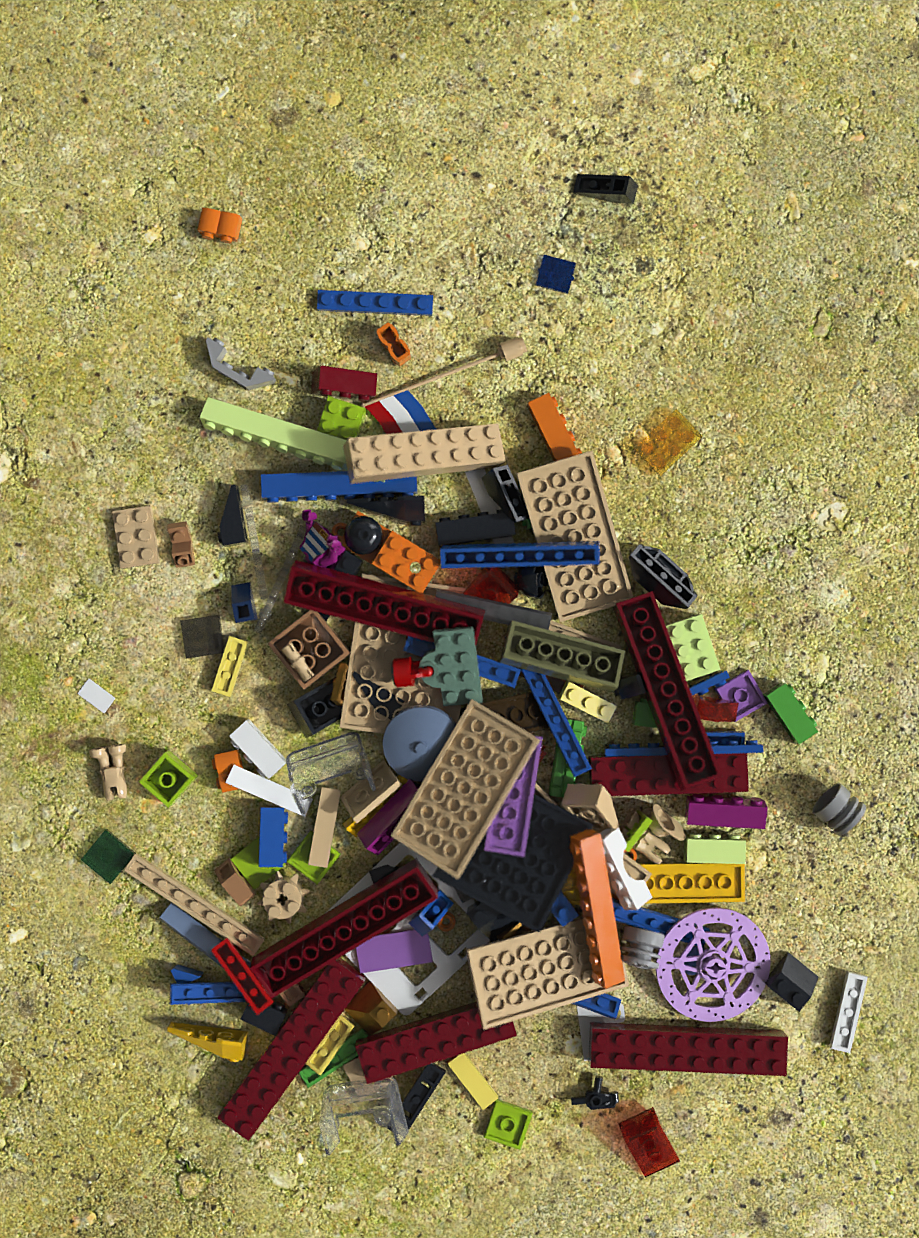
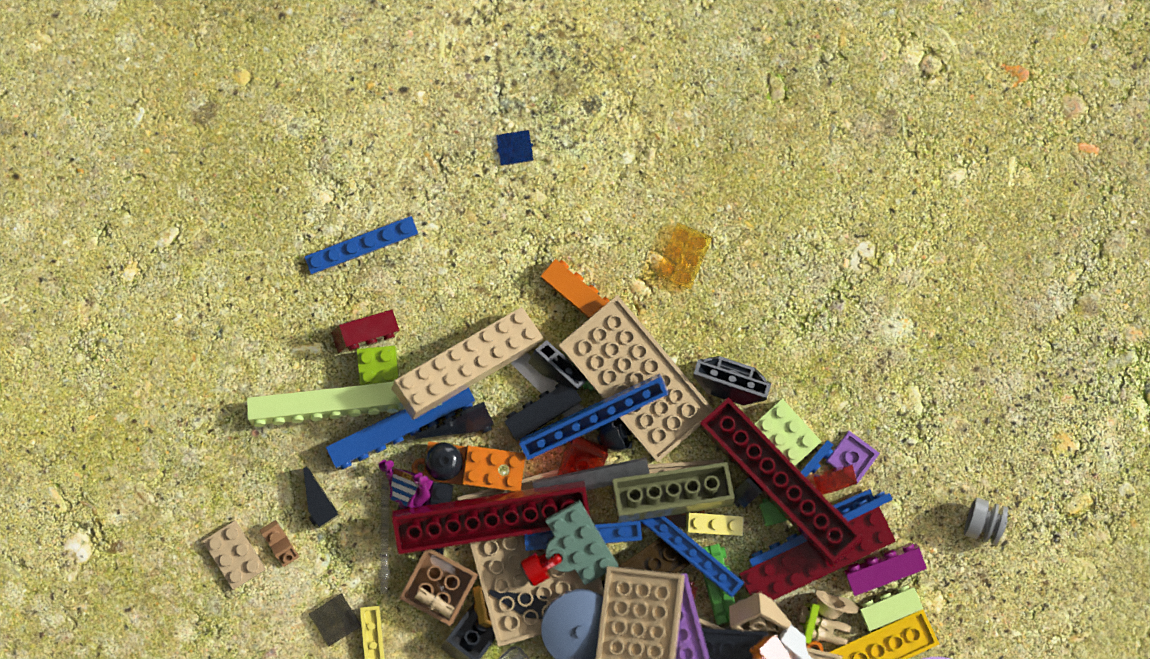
camera: 20 degrees left, 5 degrees down
orange brick [197,208,242,244] -> none
light grey slope [206,337,277,390] -> none
dark blue slope [231,582,258,624] -> none
clear bar [240,484,268,600] -> none
flag [360,337,527,434] -> none
orange brick [377,322,411,366] -> none
black slope [573,174,638,204] -> none
bright green brick [763,682,818,745] -> none

